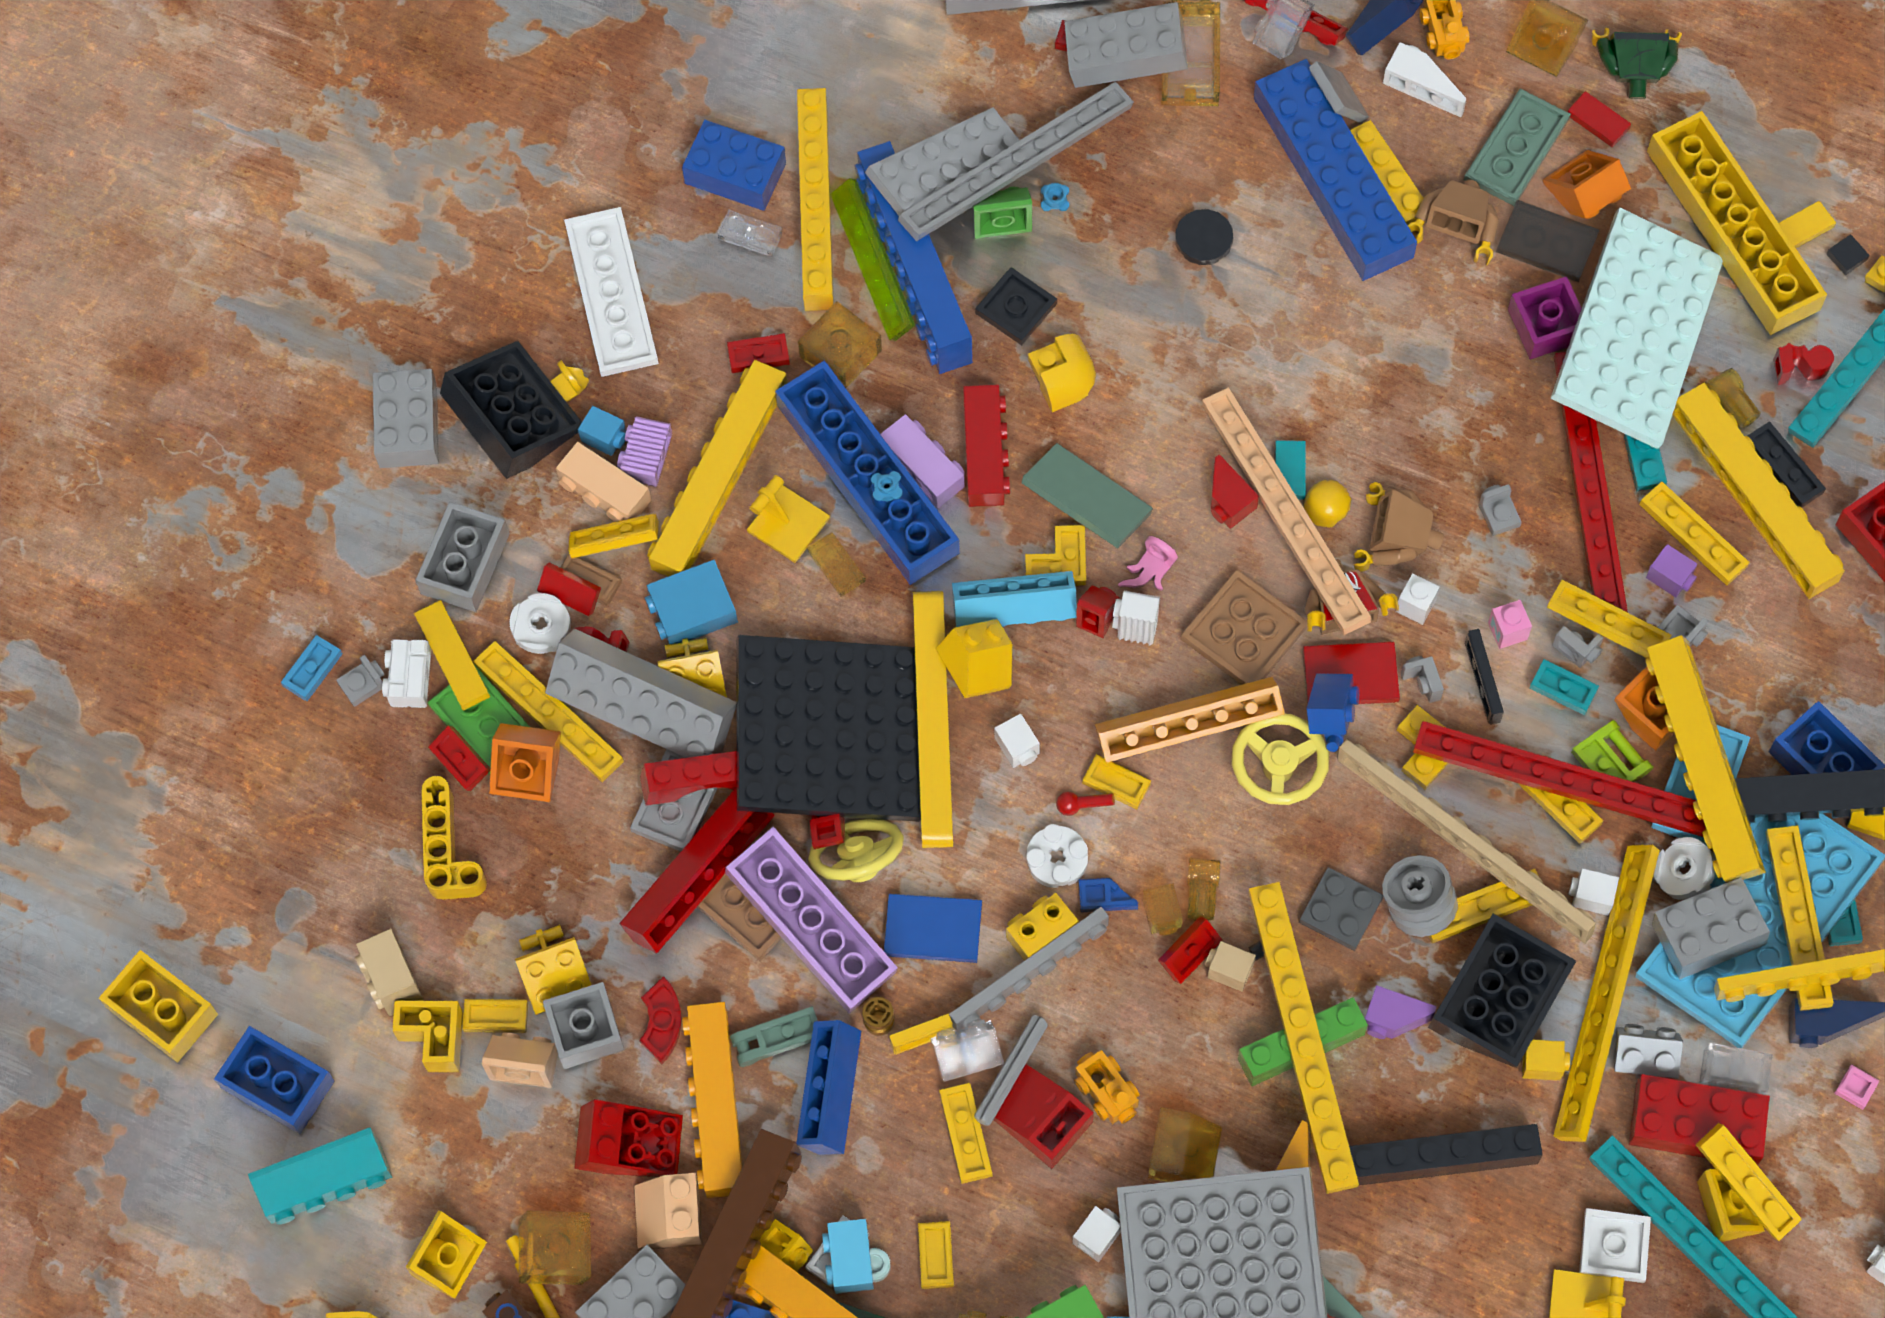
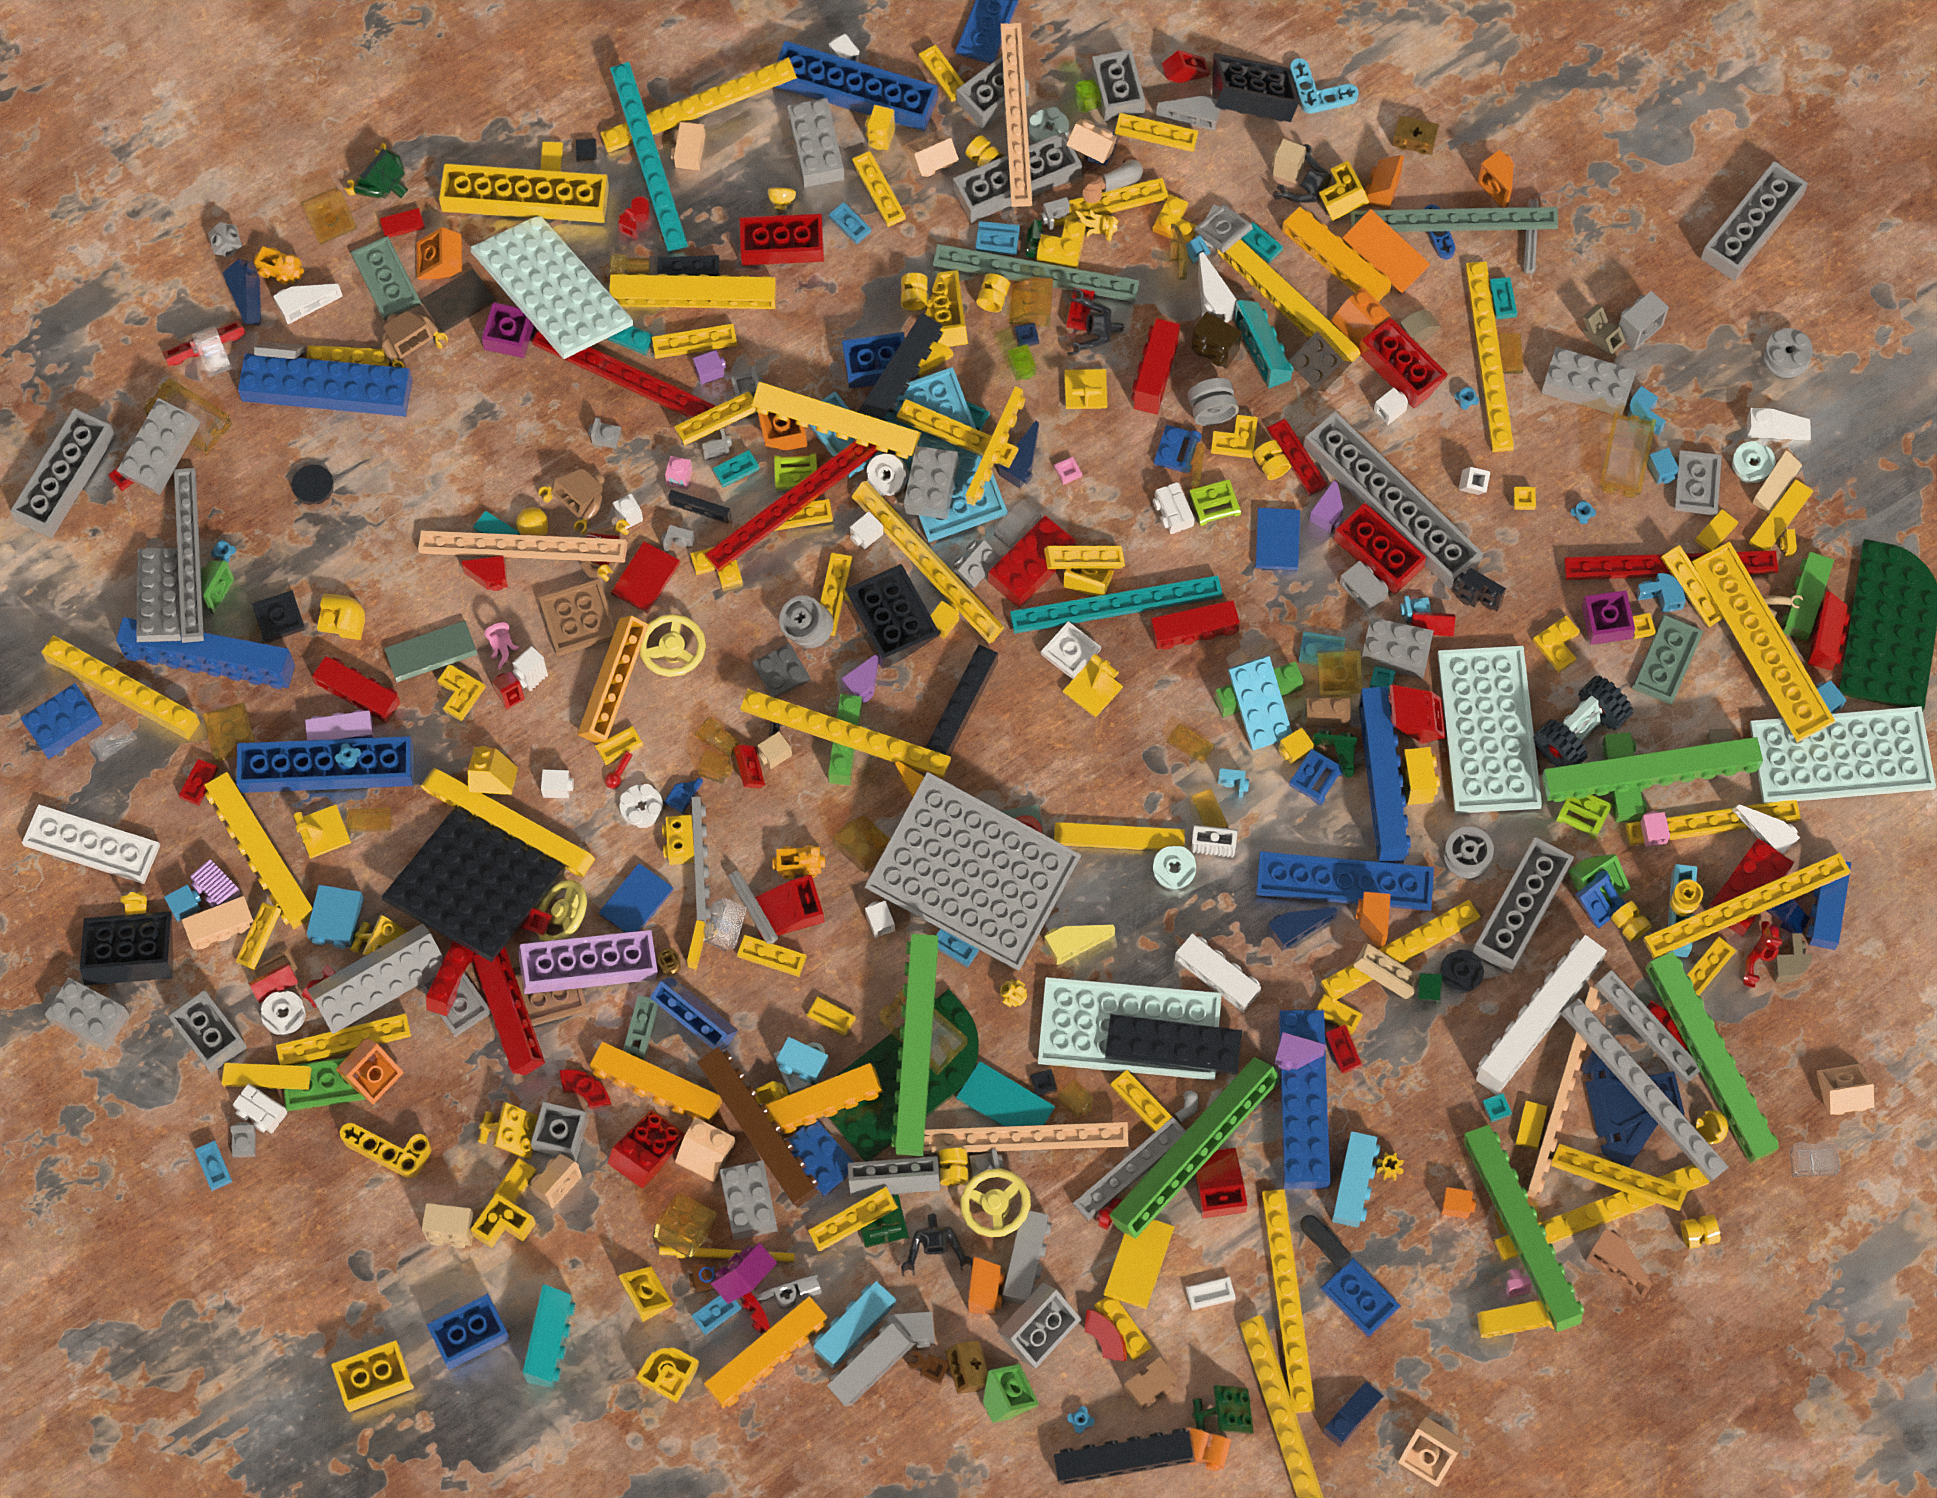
camera: 60 degrees left, 0 degrees up
red plate [428,725,491,791] -> none
clear neon green tile [830,178,916,341] -> none
medium azure brick [952,571,1077,627] -> none
blue brick [1307,673,1359,752] -> none
tan plate [1338,739,1596,944] -> none

